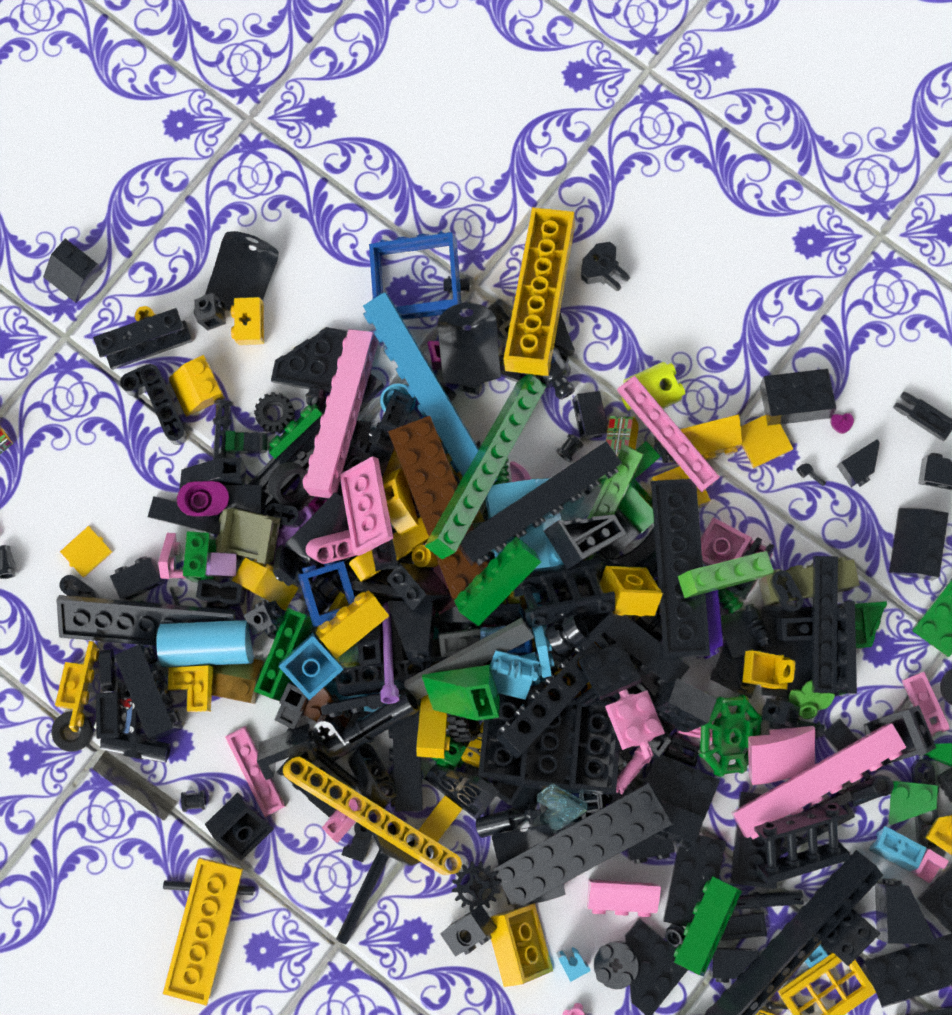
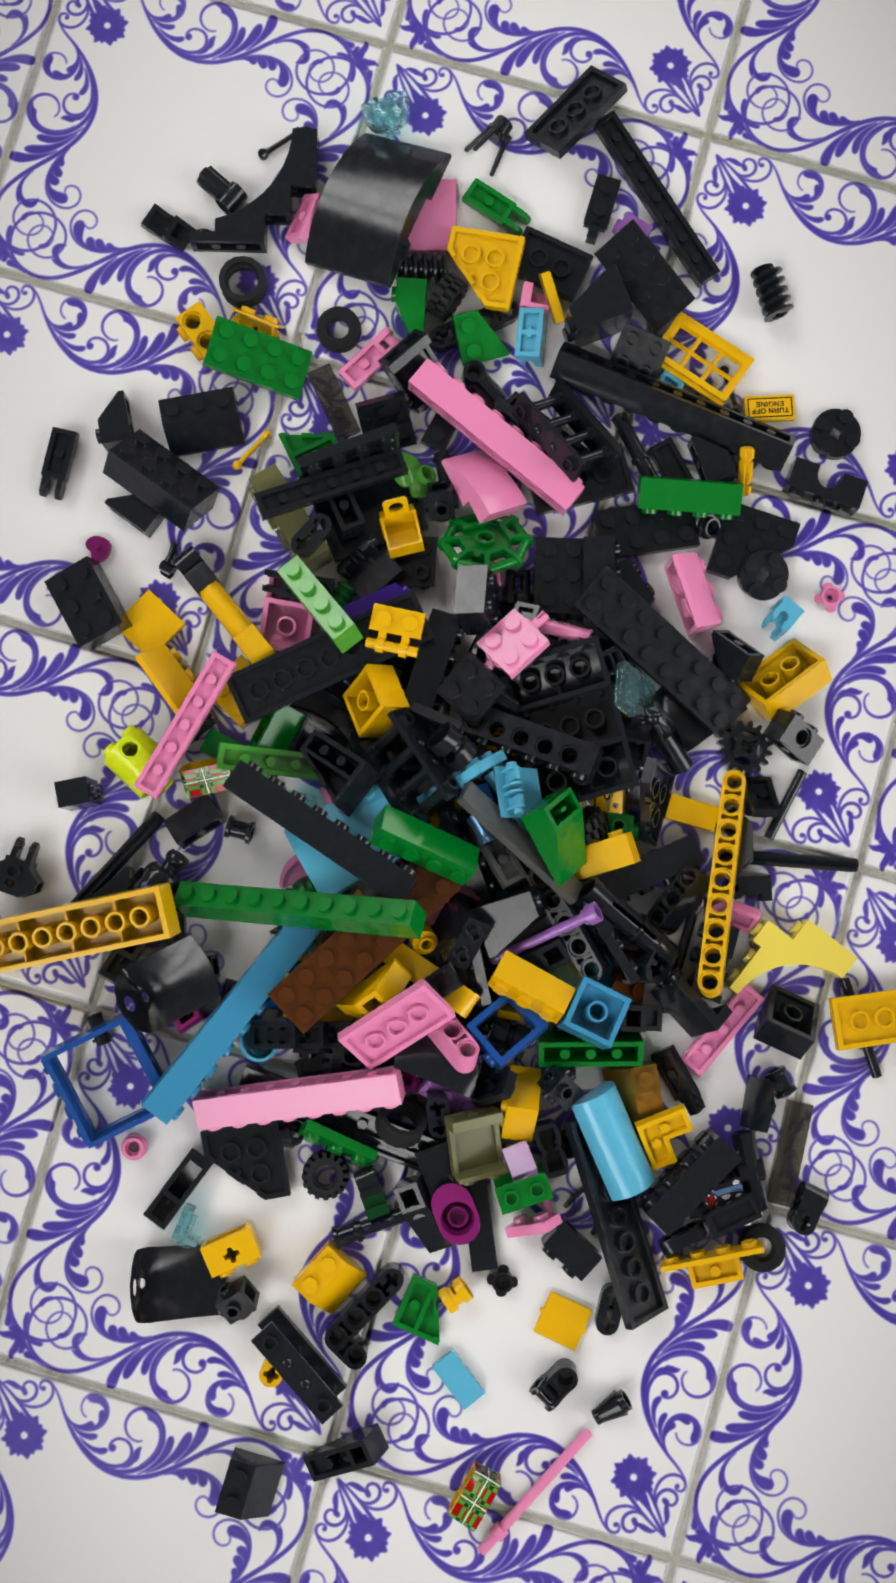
camera: 120 degrees left, 5 degrees up
none -> black brick [54,776,104,811]
none -> black axle [70,811,165,903]
none -> black brick [103,429,220,531]
none -> bright pink plate [121,1133,148,1160]
none -> black slope [143,1148,213,1231]
none -> yellow piece [171,545,276,664]
none -> clear light blue bracket [171,1202,201,1248]
none -> yellow hinge [232,429,272,470]
none -> black slope [303,1423,389,1482]
none -> clear smoke tile [307,363,360,442]
none -> black slope [355,391,417,448]
none -> yellow plate [365,603,426,658]
none -> green wing [392,1273,440,1345]
none -> medium azure tile [432,1348,485,1410]
none -> yellow wheel [438,1276,474,1314]
none -> black plate [487,1264,518,1297]
none -> black piece [529,1358,578,1412]
none -> yellow tile [538,271,565,324]
none -> black hinge [650,1044,706,1116]
none -> black slope [711,630,765,684]
none -> light yellow arch [725,919,858,994]
none -> yellow axle [737,446,755,496]
none -> black slope [740,1074,783,1133]
none -> black slope [745,777,780,818]
none -> black bar [764,769,807,841]
none -> black piece [786,1181,829,1236]

